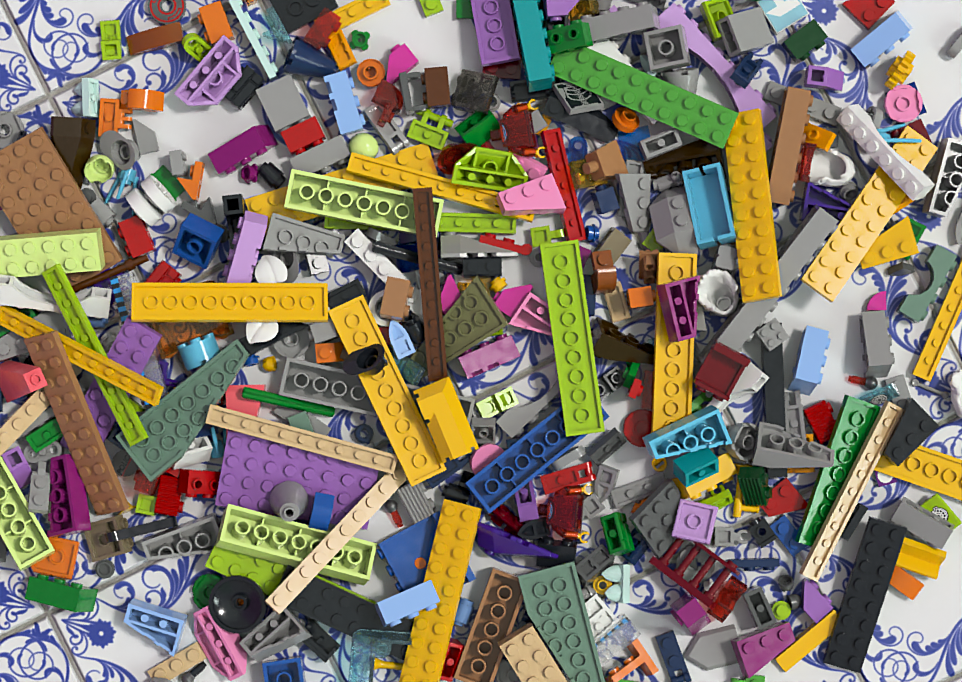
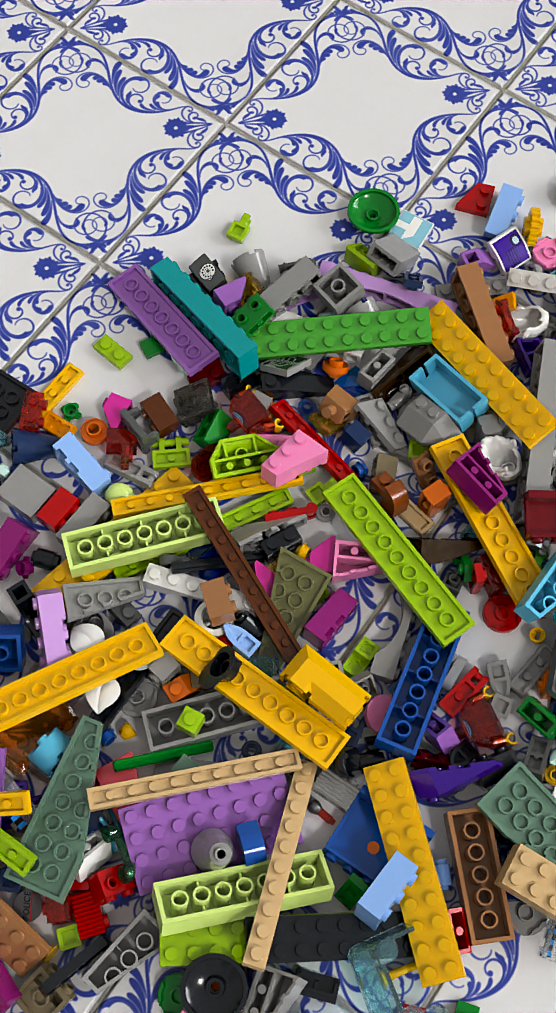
camera: 30 degrees left, 20 degrees down
dark grey plate [586,427,627,466] -> none
dark green brick [781,19,828,62] -> none
none -> clear green bar [101,824,136,884]
none -> lime brick [176,705,205,738]
none -> black hair [333,746,360,779]
none -> green plate [334,872,369,911]
none -> slope [487,225,532,276]

